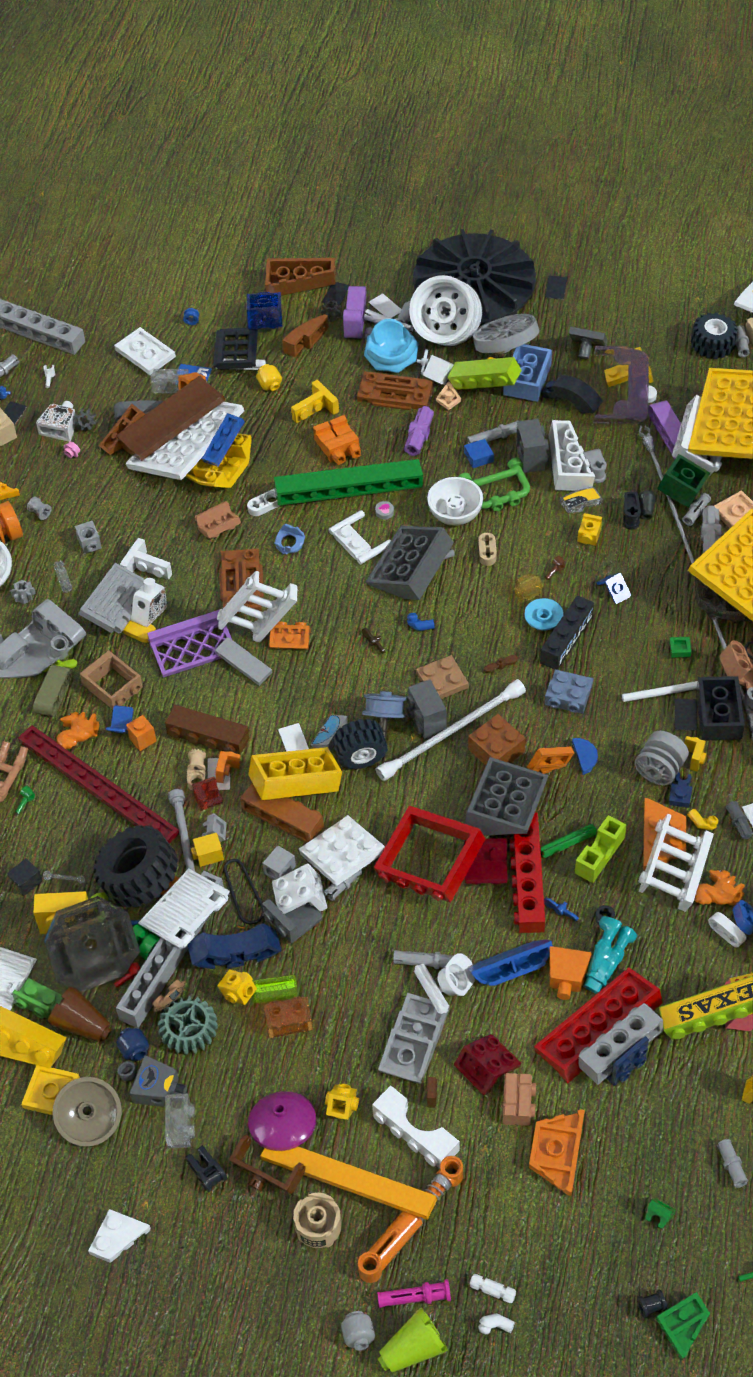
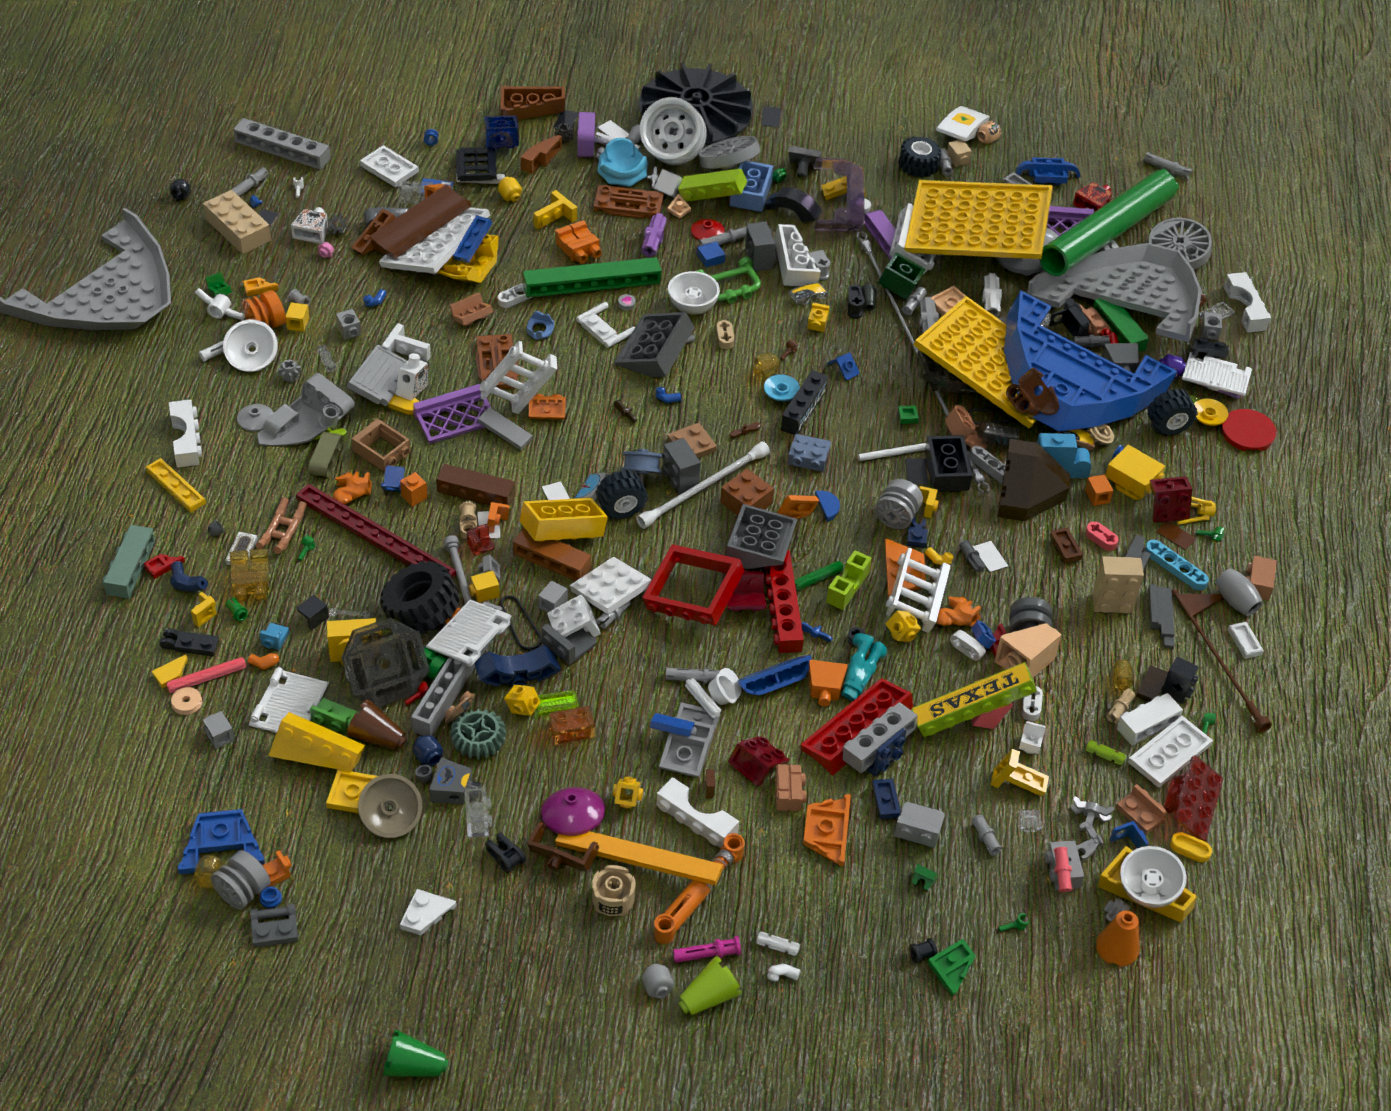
camera: 10 degrees left, 5 degrees down
none -> yellow brick [286,303,309,332]
none -> blue arm [363,289,387,307]
none -> blue tile [650,713,695,737]
none -> red dish [691,219,724,240]
none -> green plate [772,168,787,183]
none -> dark blue plate [872,778,901,819]
none -> yellow brick [885,611,921,642]
none -> light grey bracket [894,802,945,848]

